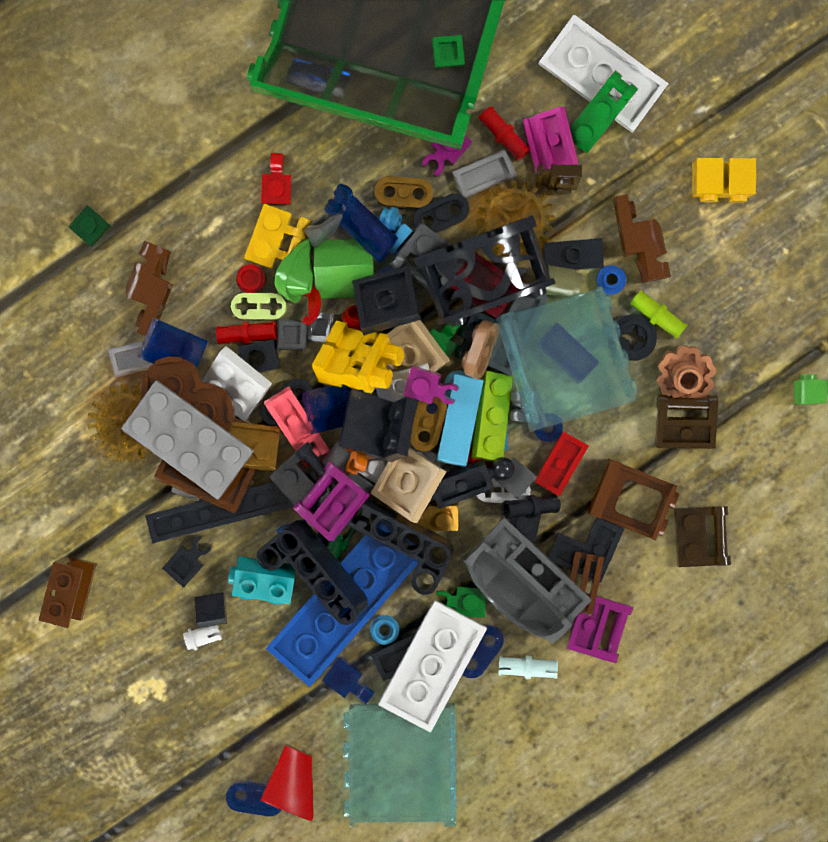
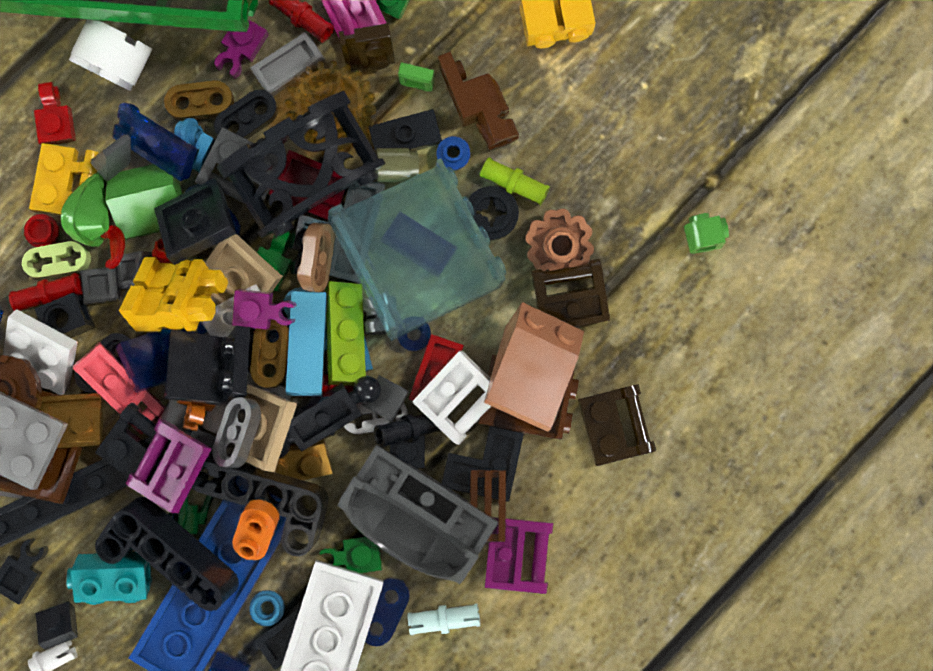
camera: 10 degrees left, 5 degrees down
none -> white brick [69,19,152,91]
none -> flat silver plate [213,397,261,468]
none -> orange plate [232,500,279,560]
none -> bright green tile [398,62,435,92]
none -> white plate [412,350,491,445]
none -> nougat slope [484,302,584,432]

